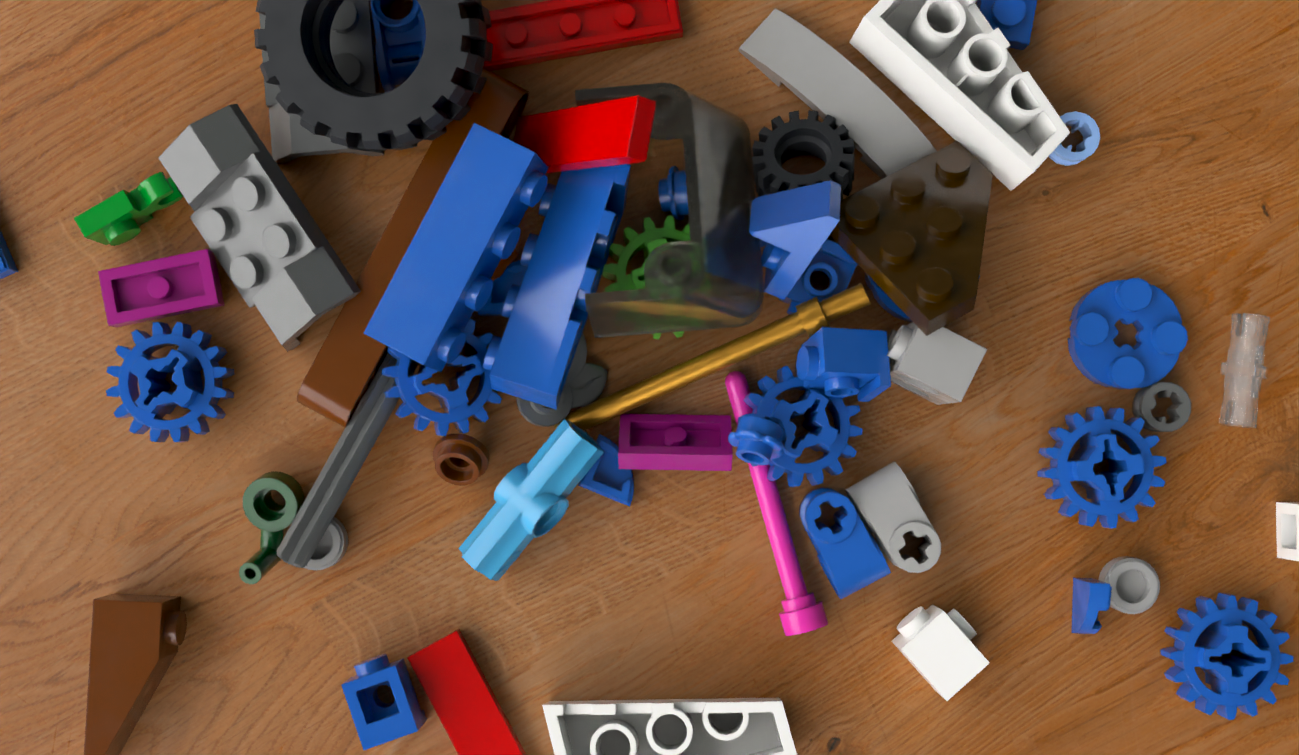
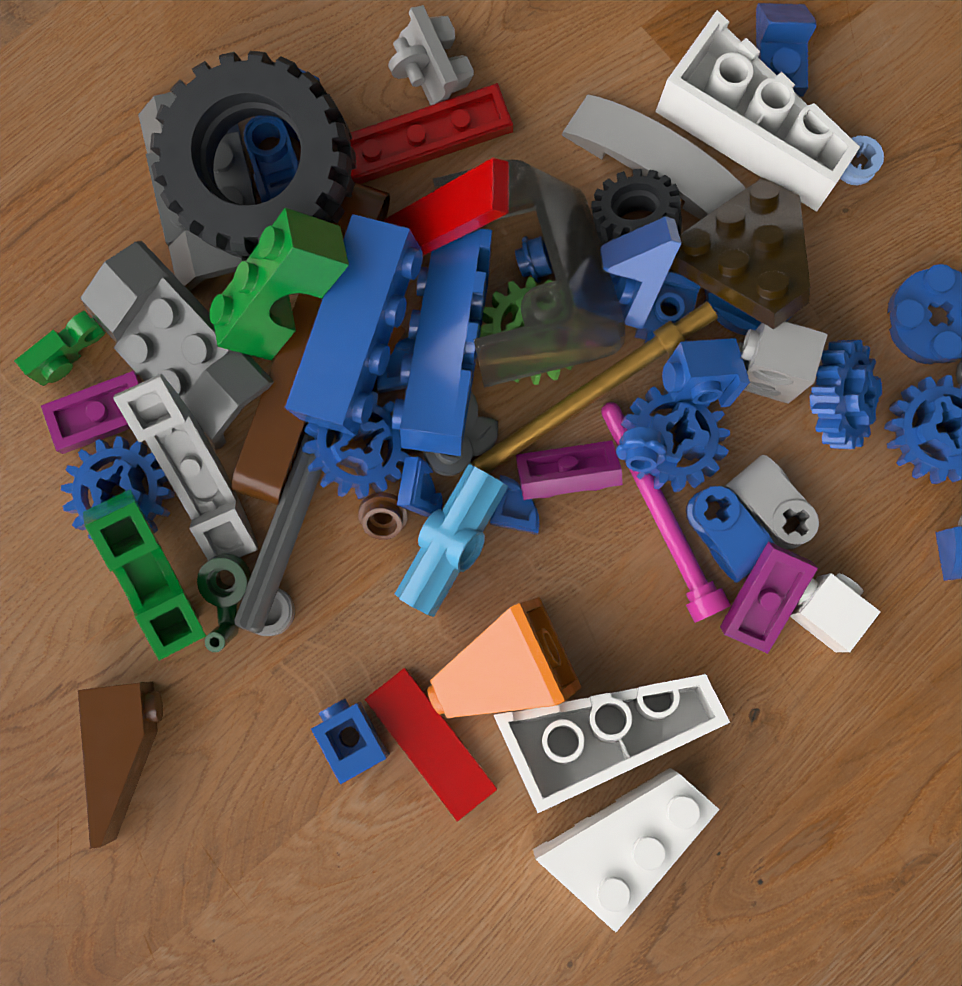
camera: 10 degrees left, 5 degrees down
none -> green arch [83,489,206,661]
none -> light grey slope [113,374,258,561]
none -> green arch [210,207,349,361]
none -> blue tile [397,457,443,517]
none -> slope [428,597,582,718]
none -> magenta plate [720,541,818,654]
none -> blue gear [810,340,882,449]

